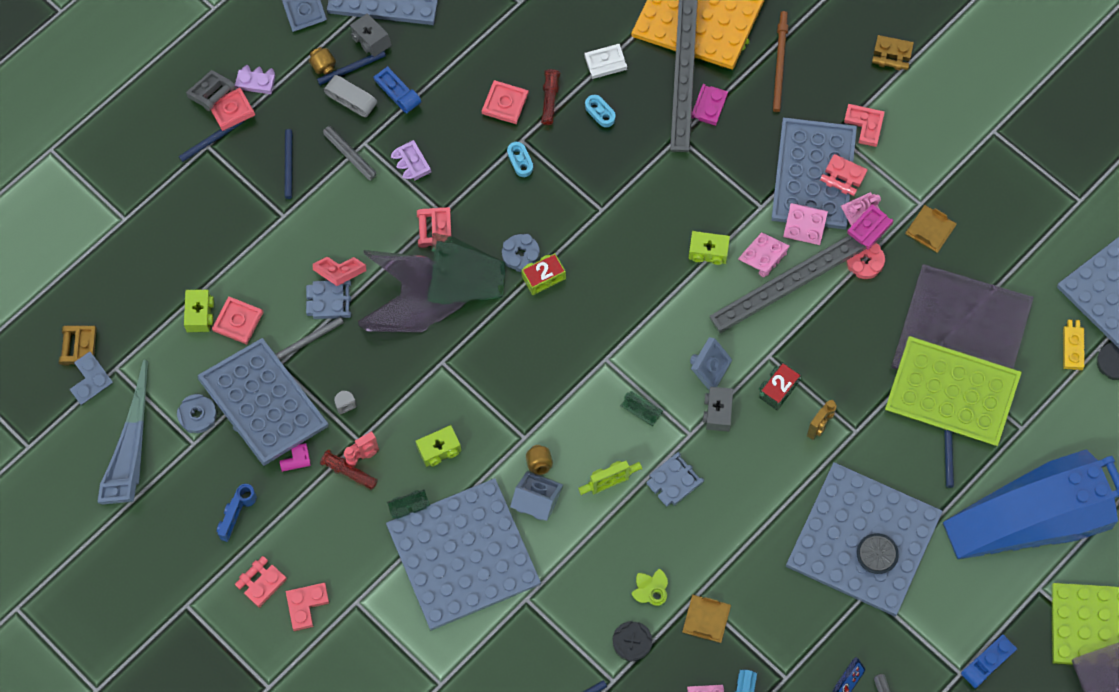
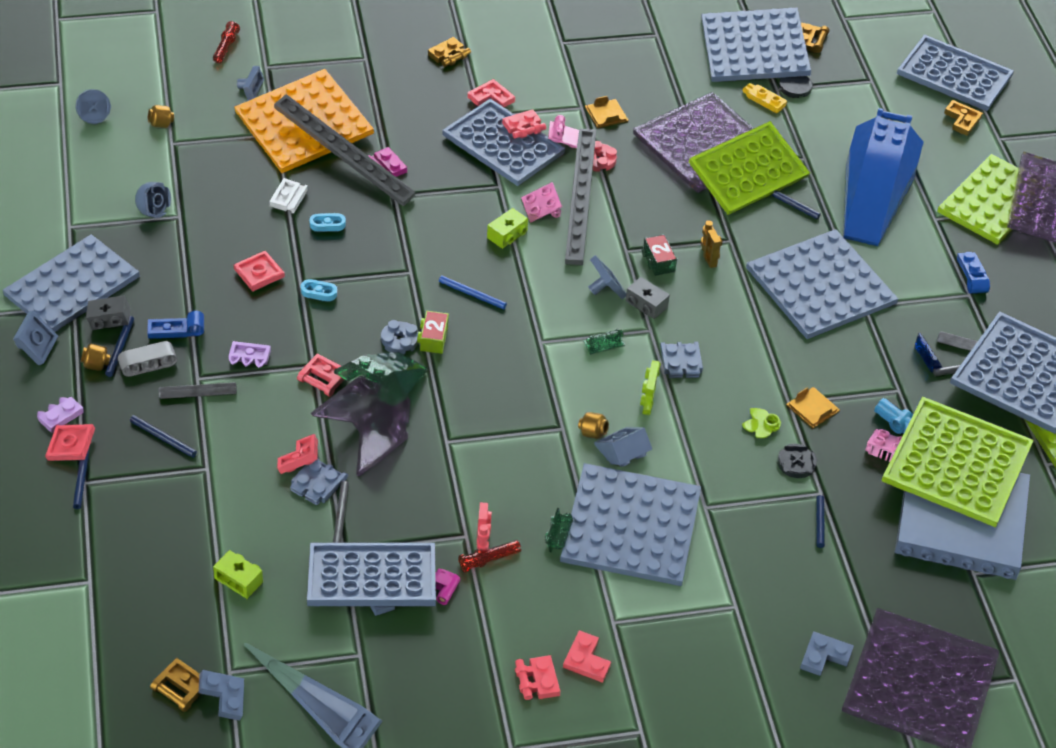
camera: 60 degrees left, 20 degrees down
sand blue plate [177,394,217,433] -> none
dark grey plate [186,70,235,111] -> none
coral plate [212,296,264,345] -> none
blue plate [217,484,257,542] -> none
light grey brick [335,391,357,415] -> none
lime brick [415,425,462,467] -> none
clear red pin [541,69,561,125] -> none
dark orange bar [773,11,788,112] -> none
bright pink hinge [783,203,828,245] -> none
dark pink plate [847,204,894,250] -> none
dark grey wheel [856,533,899,574] -> none
none -> blue bar [439,276,507,310]

